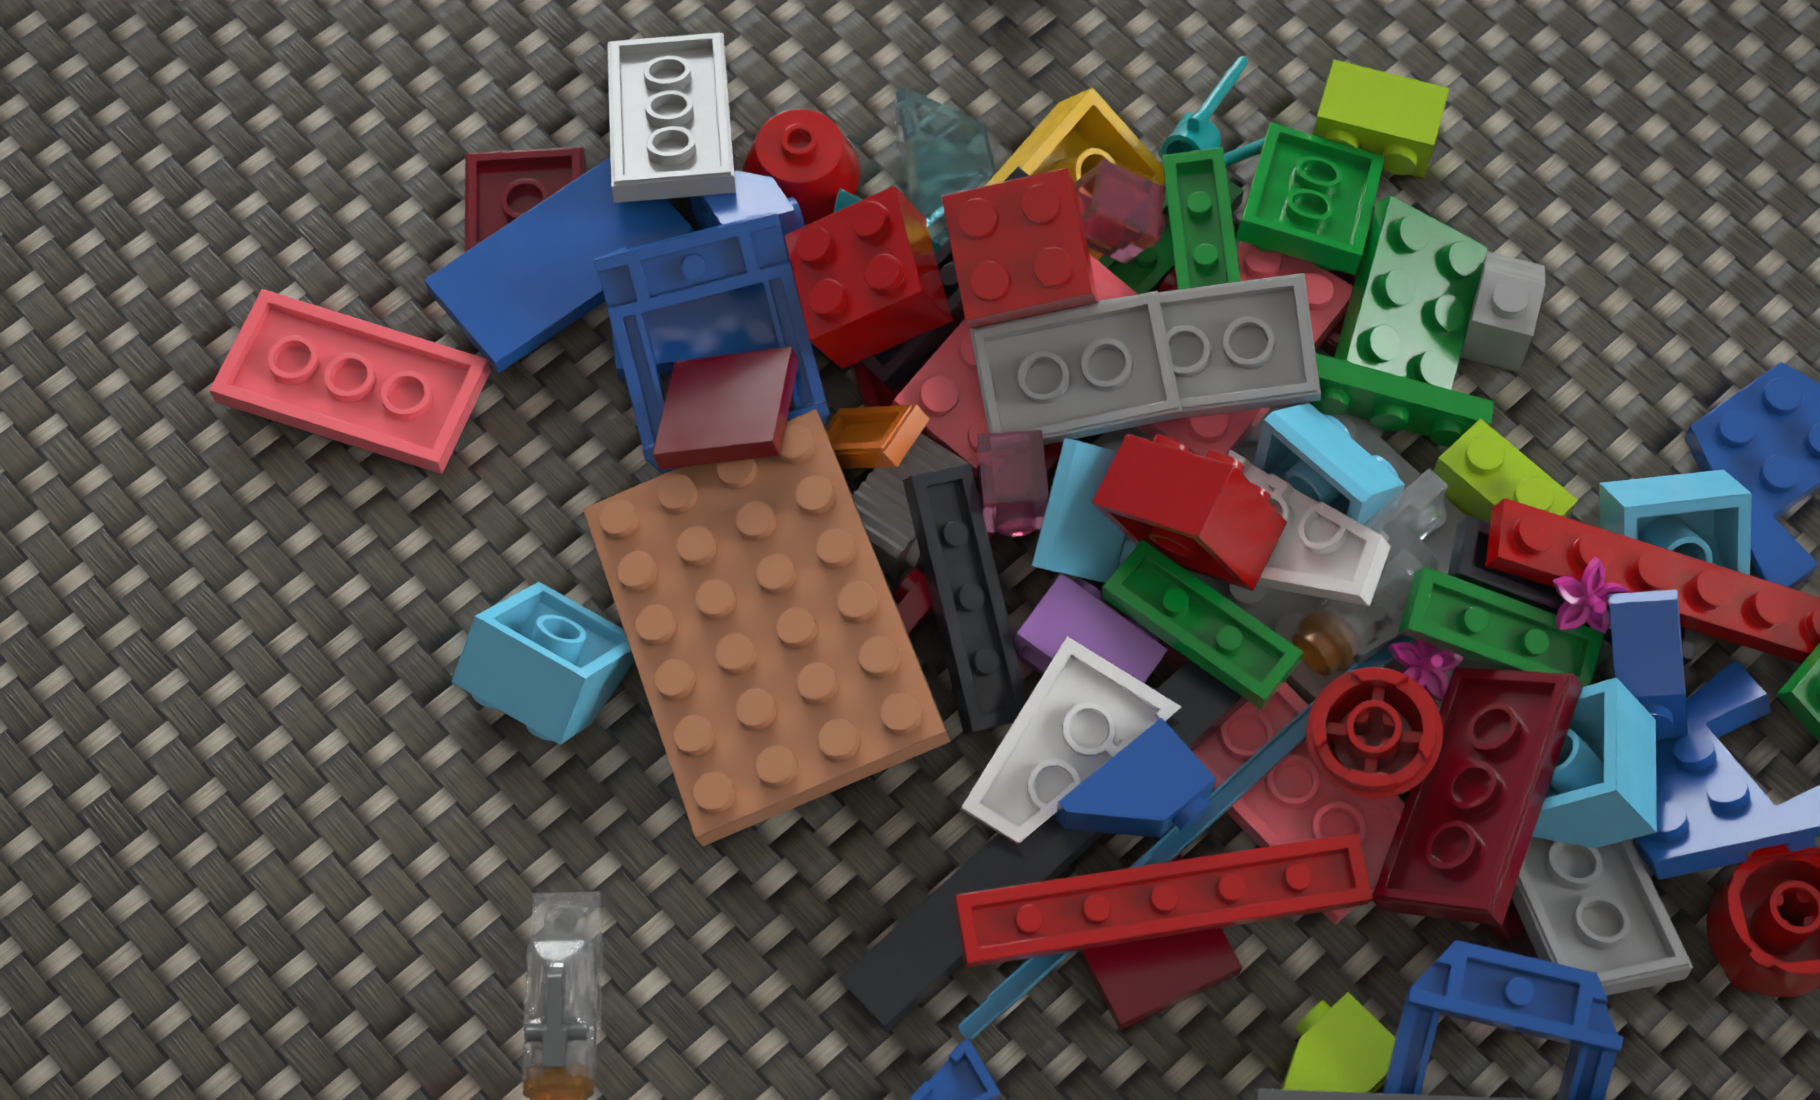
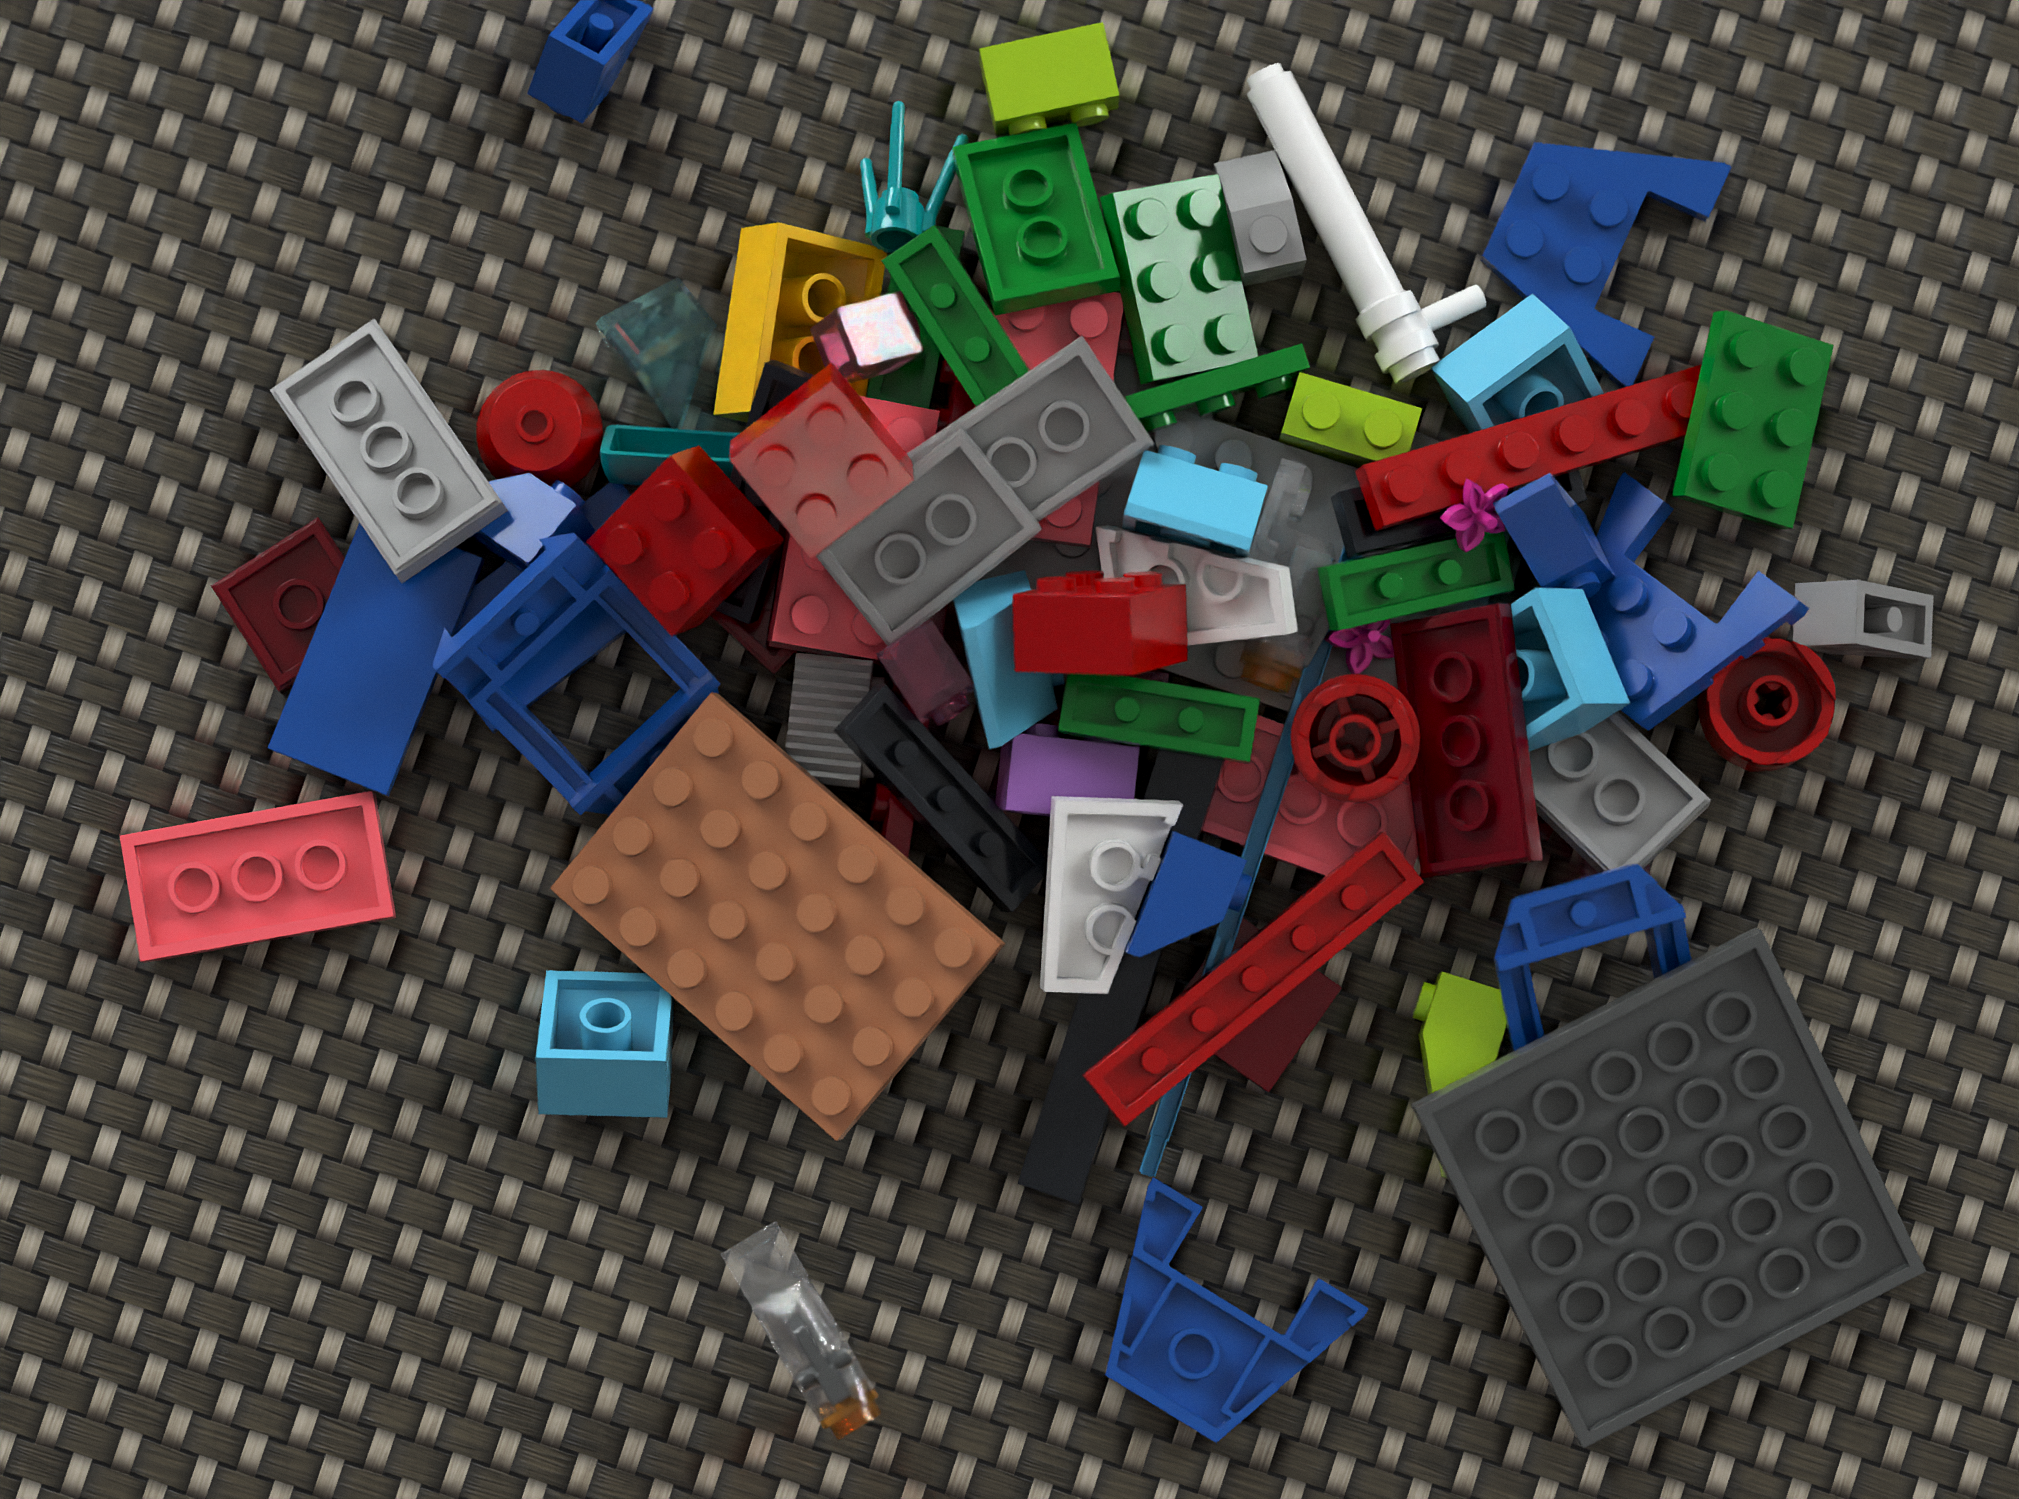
camera: 30 degrees left, 20 degrees up
dark red tile [652,347,799,469] -> none
orange tile [825,404,930,469] -> none
none -> white cylinder [1247,63,1486,385]

